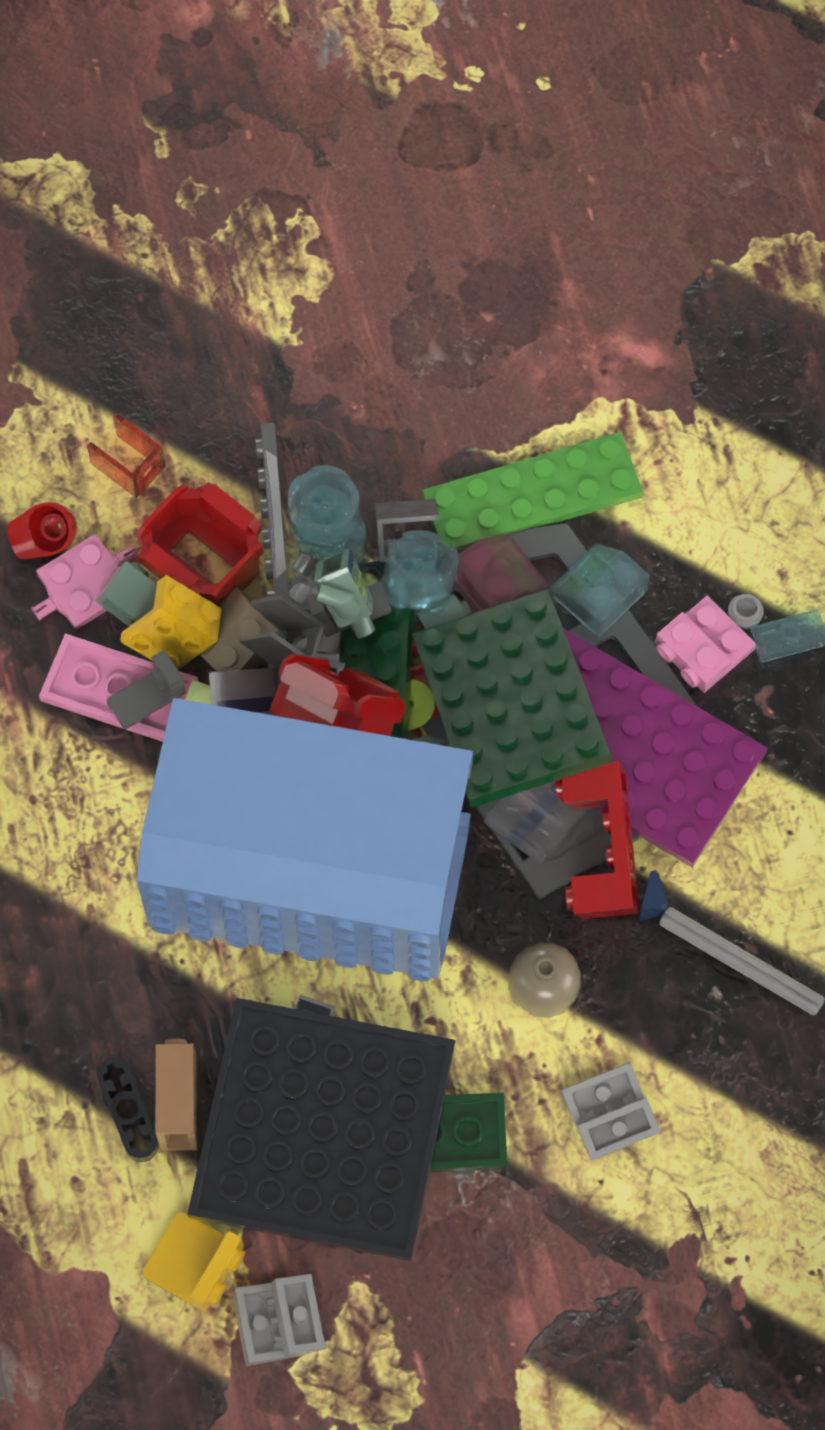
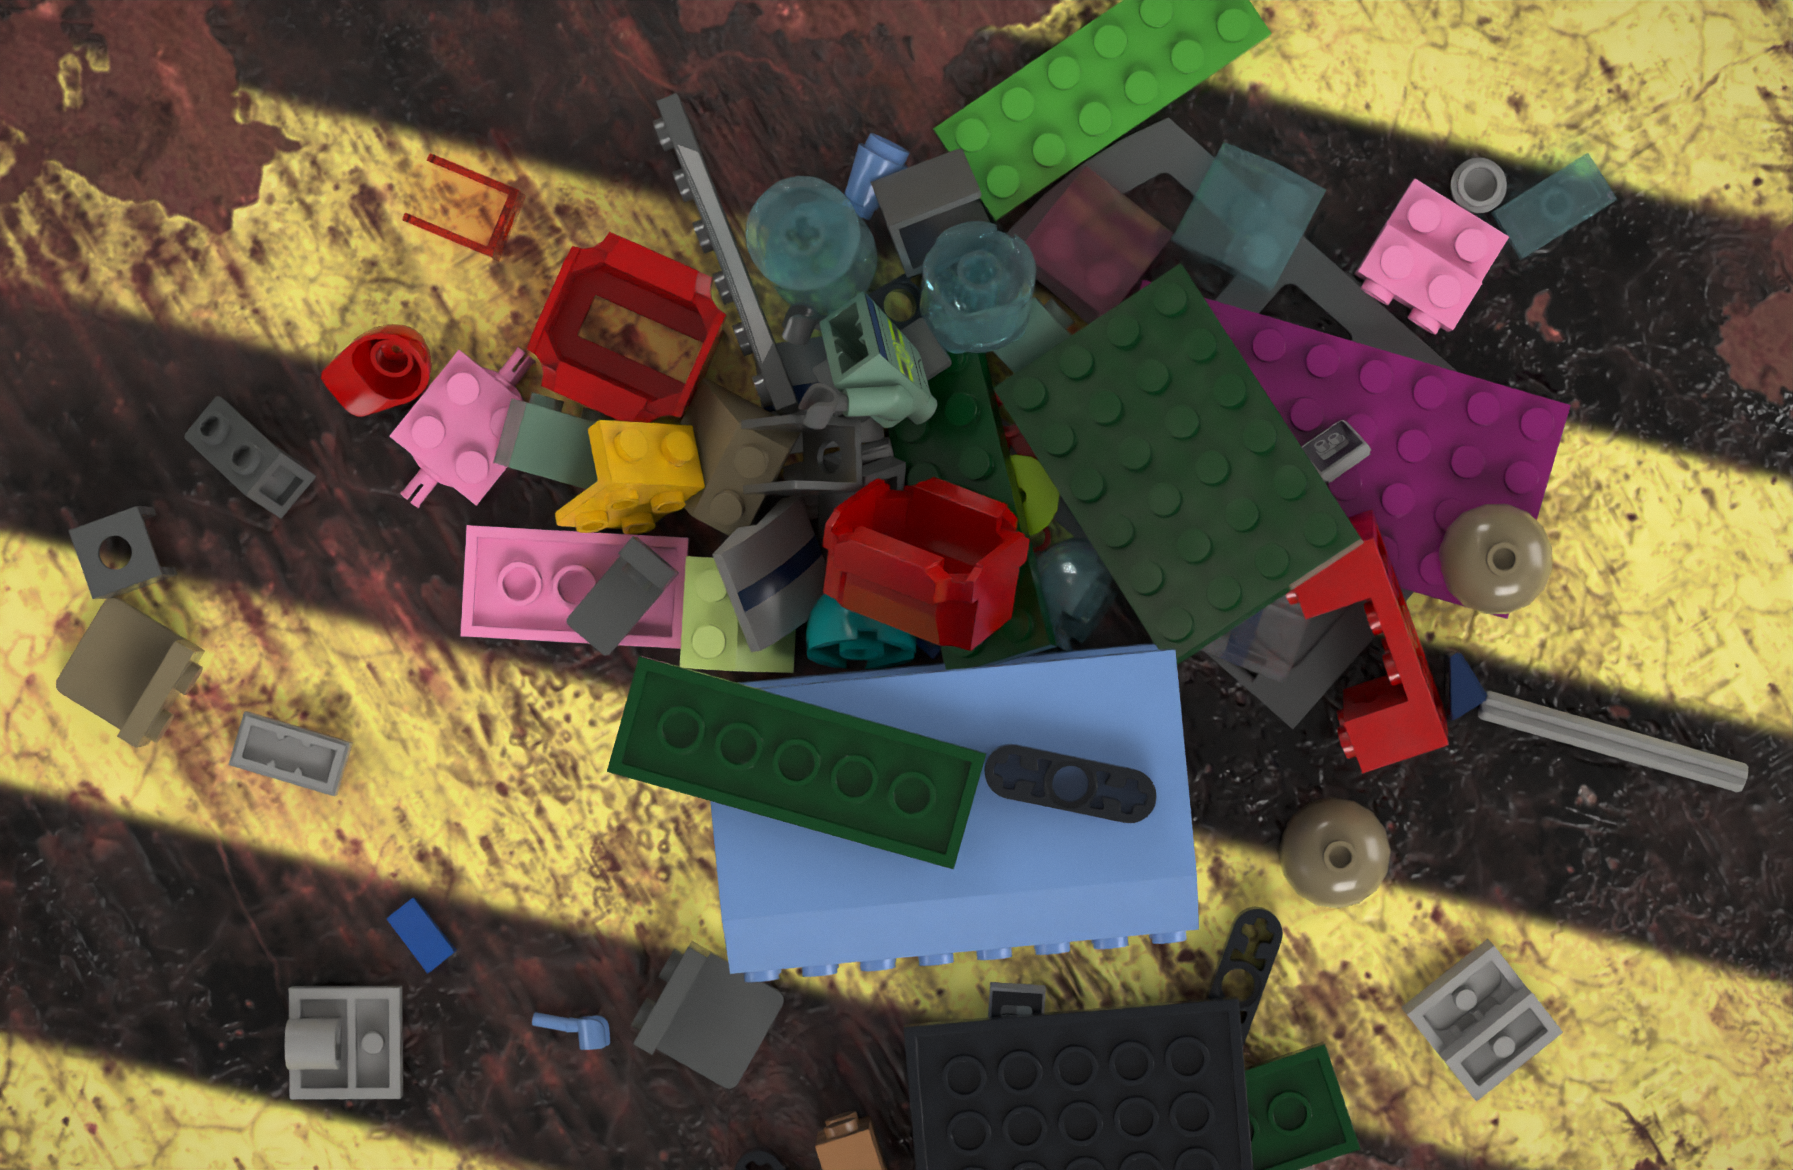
camera: 20 degrees left, 20 degrees up
none -> medium blue hand [532,1012,610,1050]
none -> dark green plate [607,656,986,870]
none -> dark grey bracket [631,941,784,1089]
none -> medium blue cone [841,133,910,220]
none -> black beam [984,744,1157,823]
none -> black beam [1205,907,1283,1046]
none -> slope [1302,420,1371,483]
none -> dark tan cylinder [1439,504,1552,614]

